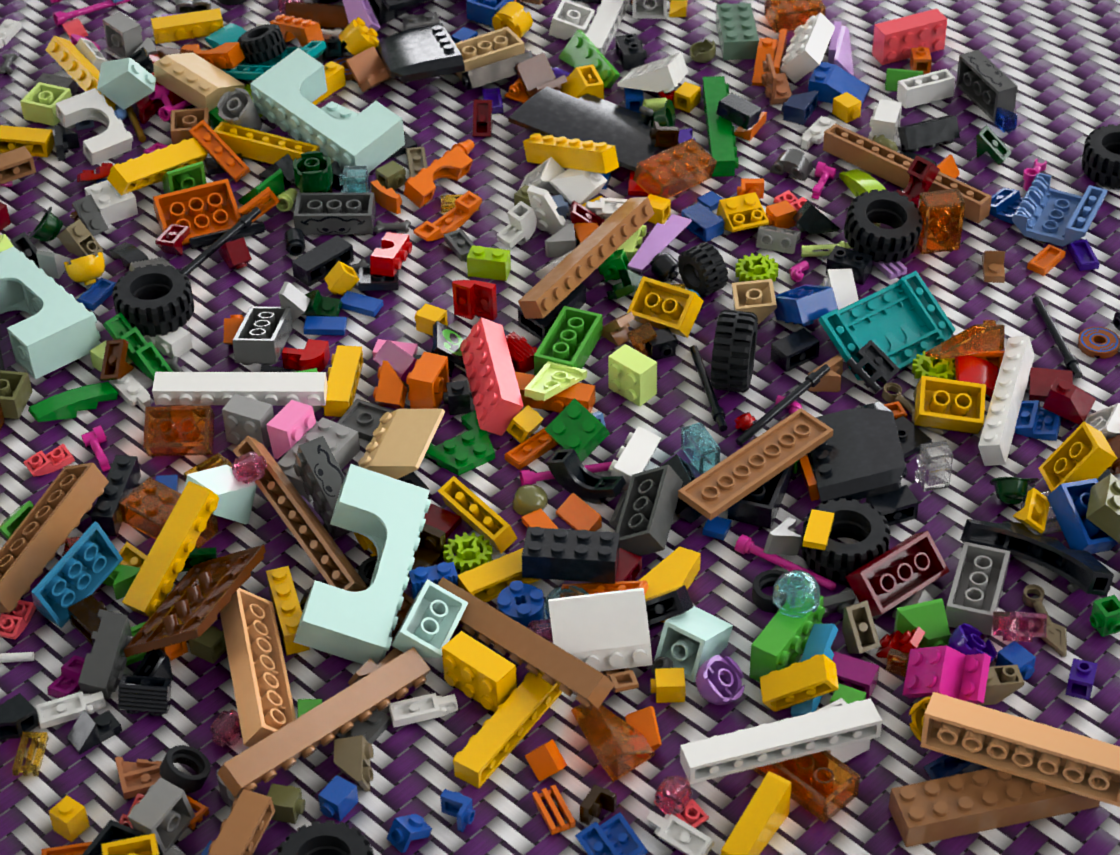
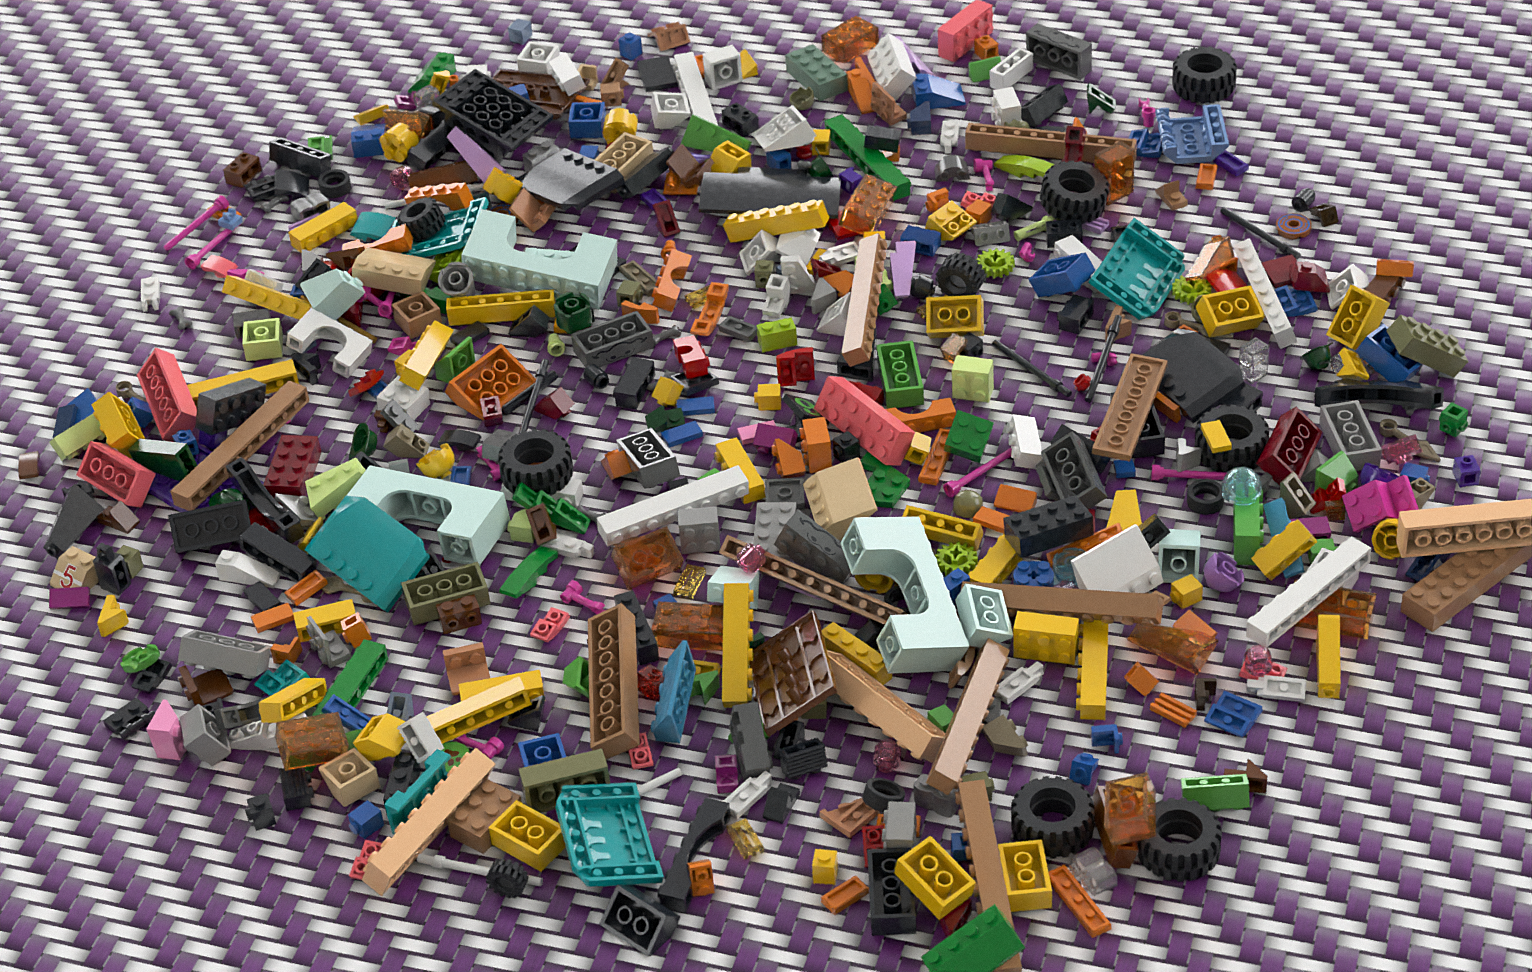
camera: 25 degrees left, 0 degrees up
dark brown piece [67,595,107,646] -> none
light grey brick [102,12,143,59] -> none
orange tile [189,120,250,182] -> none
green slope [238,169,285,205] -> none
orange tile [238,186,280,223] -> none
bright pink slope [266,400,316,459] -> none
light grey slope [279,281,311,323] -> none
red brick [282,339,330,372] -> none
blue brick [318,775,359,822] -> none
clear light blue brick [339,166,369,193] -> none
yellowish green wing [524,361,587,401] -> none
black arch [546,449,626,504] -> none
medium nougat slope [602,312,635,346] -> none
dark green slope [606,269,642,299] -> none
yellowish green cone [642,97,667,112] -> none
dark brown bracket [649,121,679,147] -> none
dark grey plate [651,657,673,677] -> none
clear light blue brick [681,422,720,474] -> none
blue tile [697,191,723,211] -> none
black tyre [711,310,758,393] -> none
tan slope [732,279,777,325] -> none
yellow brick [832,92,861,123] -> none
black plate [846,340,900,393] -> none
clear blue slope [995,107,1018,133] -> none

